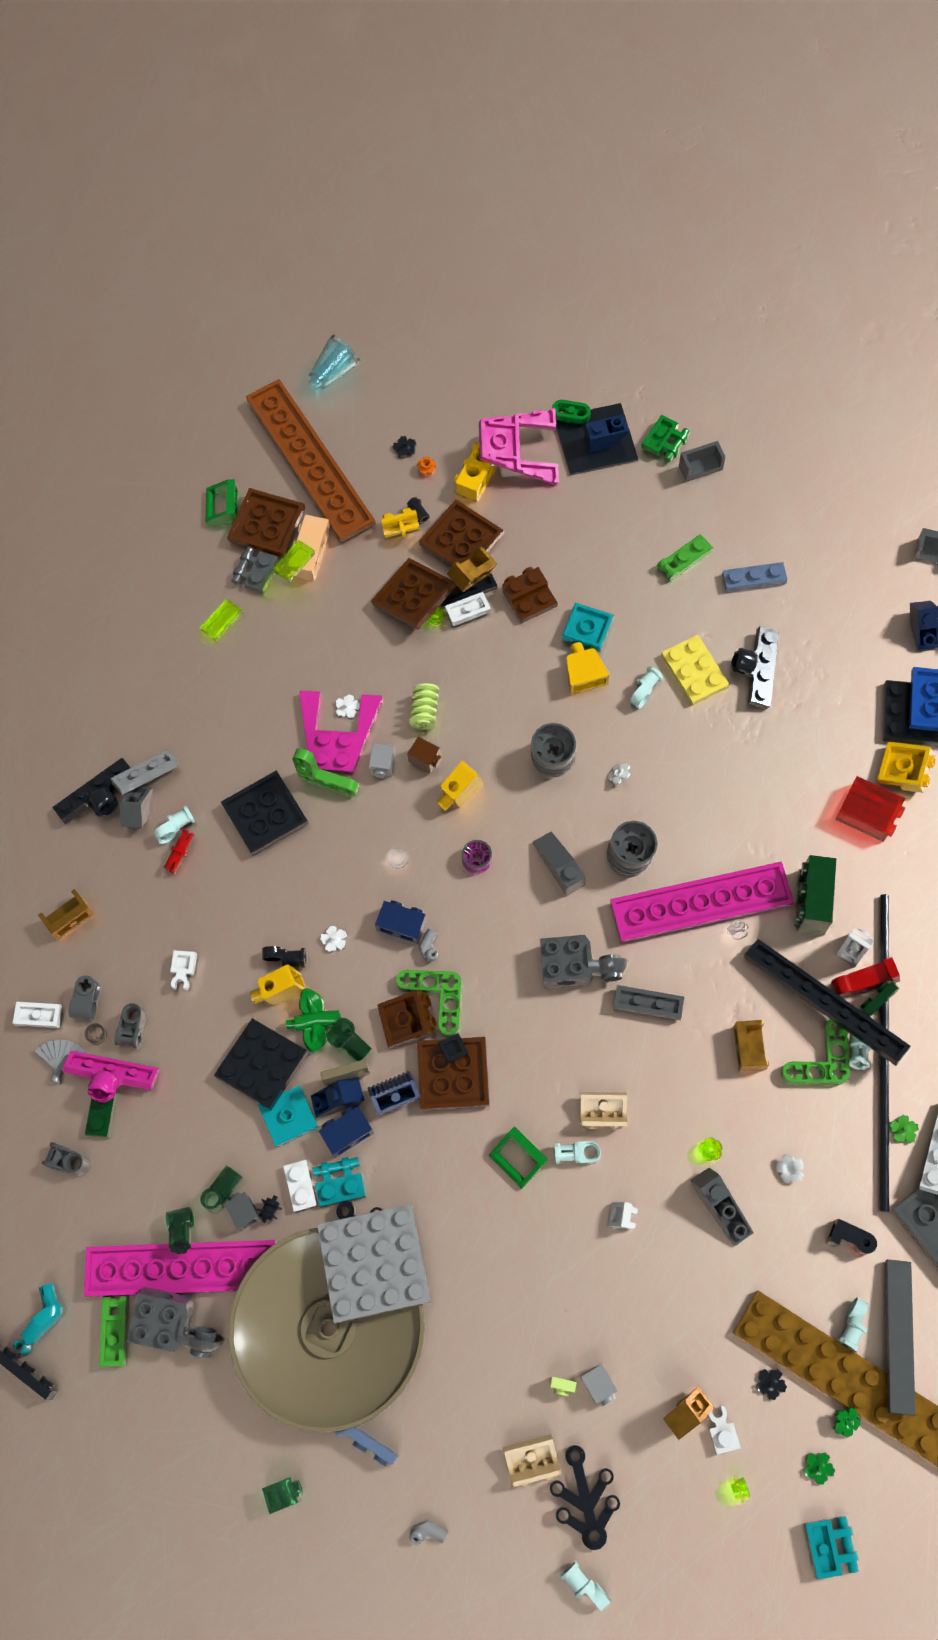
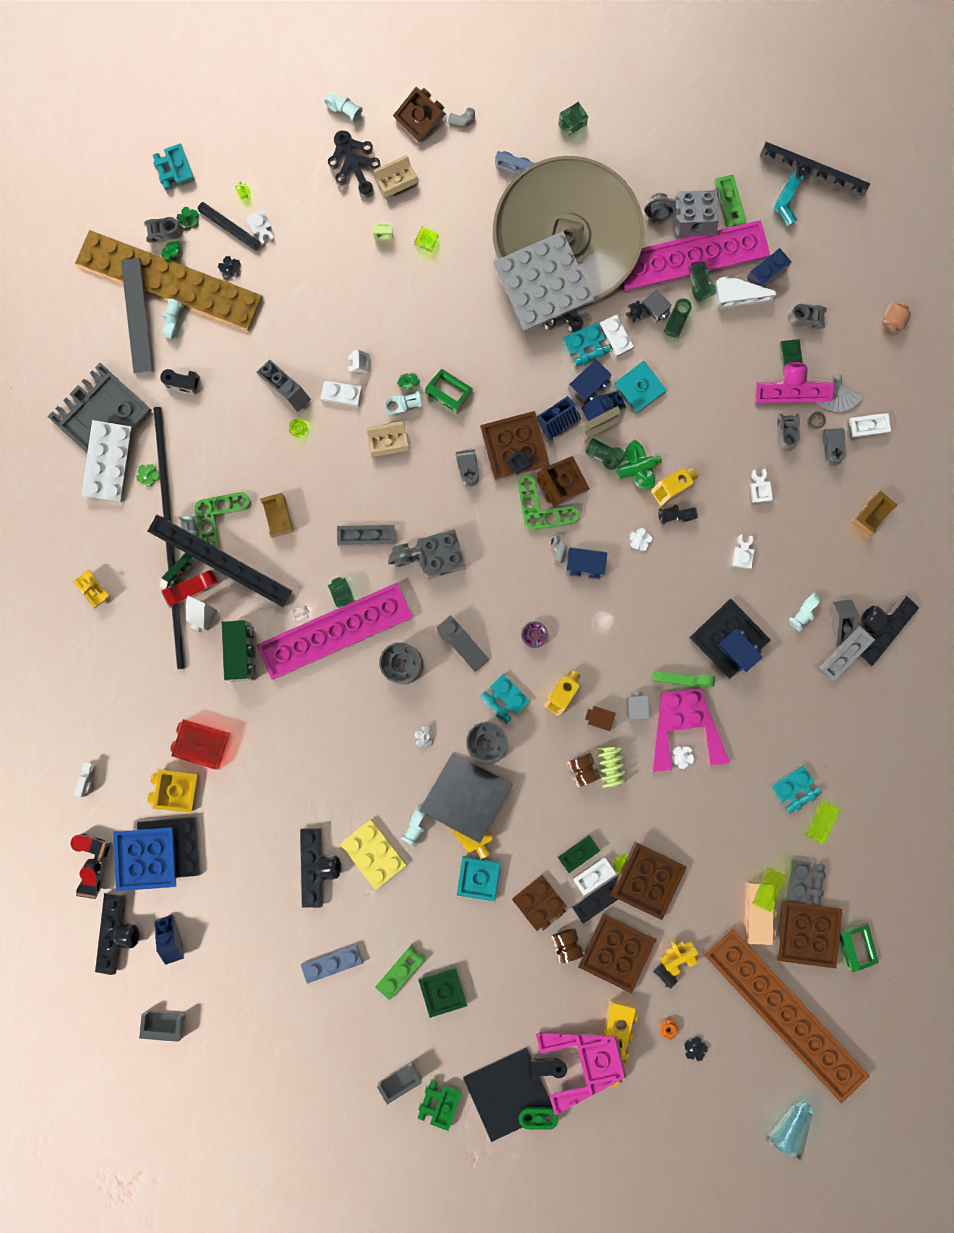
camera: 165 degrees right, 15 degrees up
red pin [163,829,195,874] -> none
black plate [214,1018,309,1111] -> none
pearl gold panel [447,546,497,592] -> none
light grey brick [580,1364,617,1406] -> none
dark blue slope [584,414,629,453] -> none
pearl gold panel [664,1387,714,1440] -> none
white plant [776,1154,804,1183] -> none
none -> dark grey piece [144,217,182,243]
none -> black axle [197,202,261,251]
none -> white plate [321,381,362,407]
none -> clear green brick [328,577,355,608]
none -> reddish brown plate [393,86,446,142]
none -> green plant [397,373,420,391]
none -> clear neon green plate [414,226,439,252]
none -> dark green plate [418,967,467,1018]
none -> black piece [419,753,513,843]
none -> dark grey piece [456,448,478,487]
none -> teal plate [480,673,530,724]
none -> black leg [528,1058,567,1082]
none -> reddish brown wheel [551,928,584,963]
none -> dark green plate [558,834,600,873]
none -> reddish brown wheel [568,753,601,787]
none -> white slope [713,277,776,308]
none -> dark blue brick [717,628,763,674]
none -> white plate [731,534,754,569]
none -> dark blue brick [747,248,792,288]
none -> teal plate [770,765,822,814]

